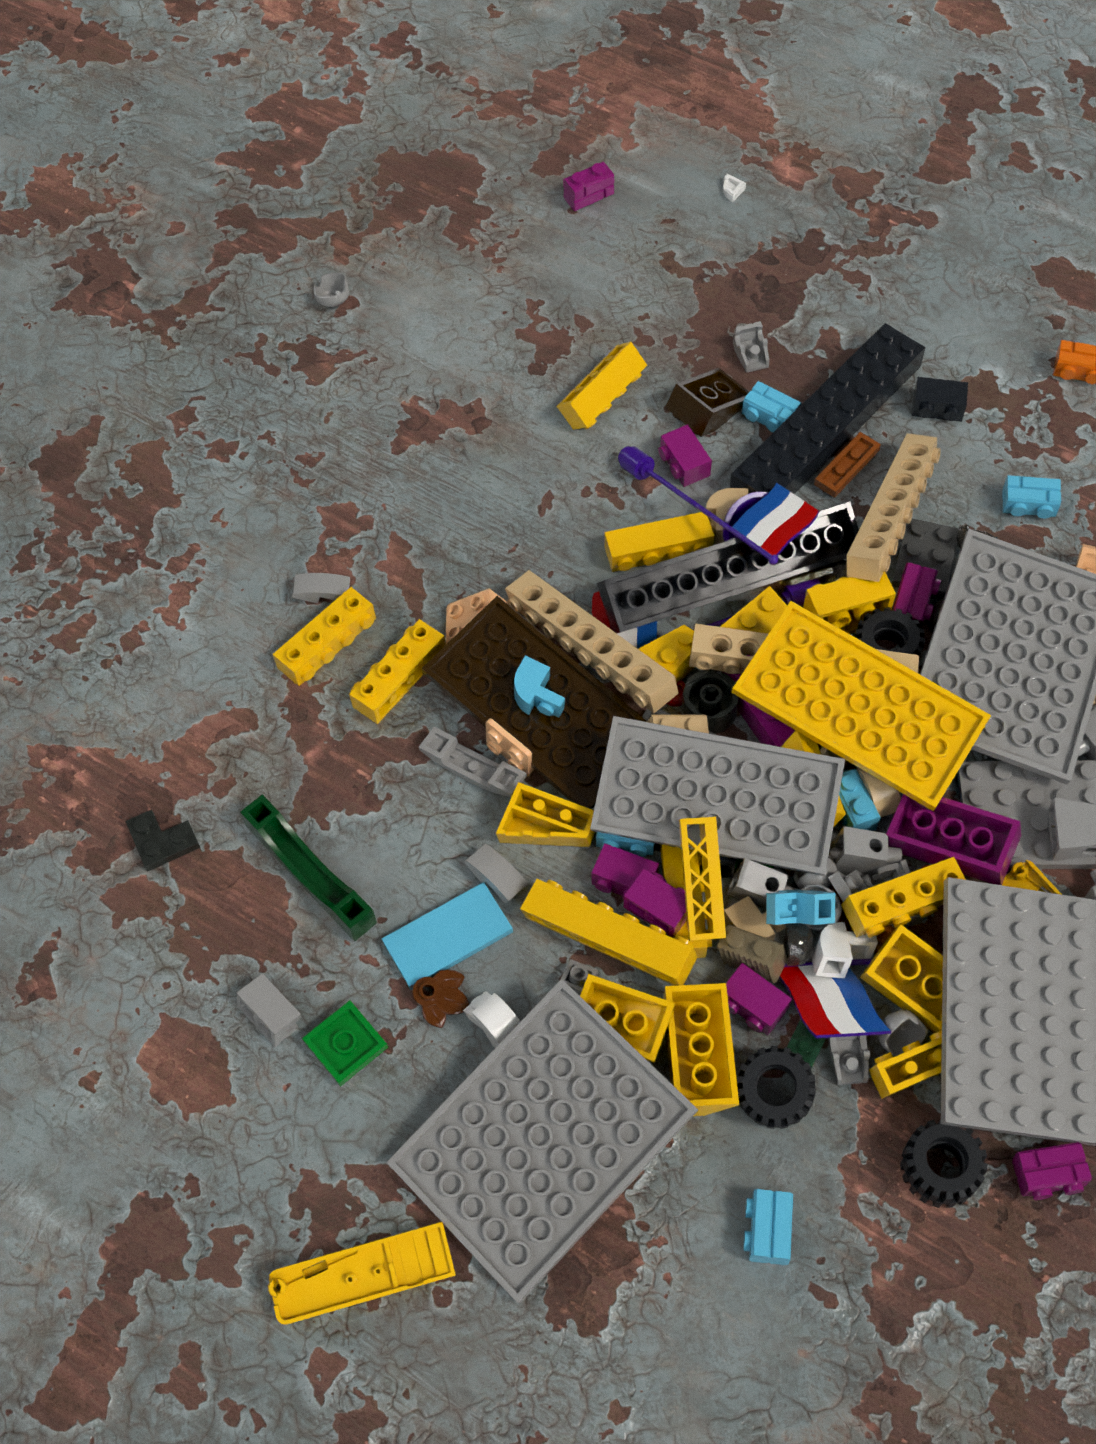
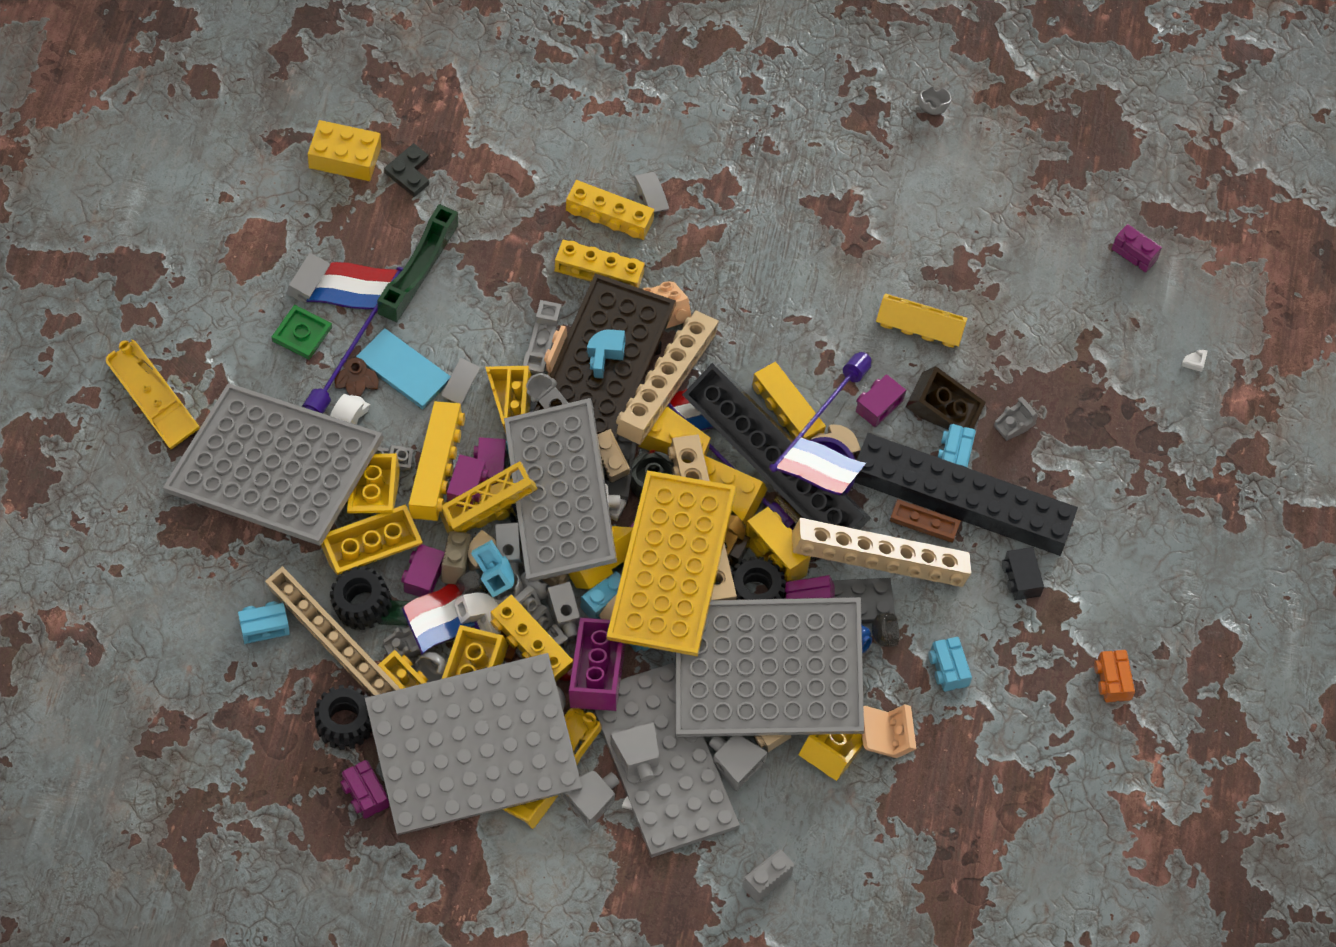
camera: 60 degrees right, 0 degrees up
none -> tan brick [265,566,400,696]
none -> flag [302,262,403,414]
none -> yellow brick [308,120,381,181]
none -> light grey piece [526,373,568,409]

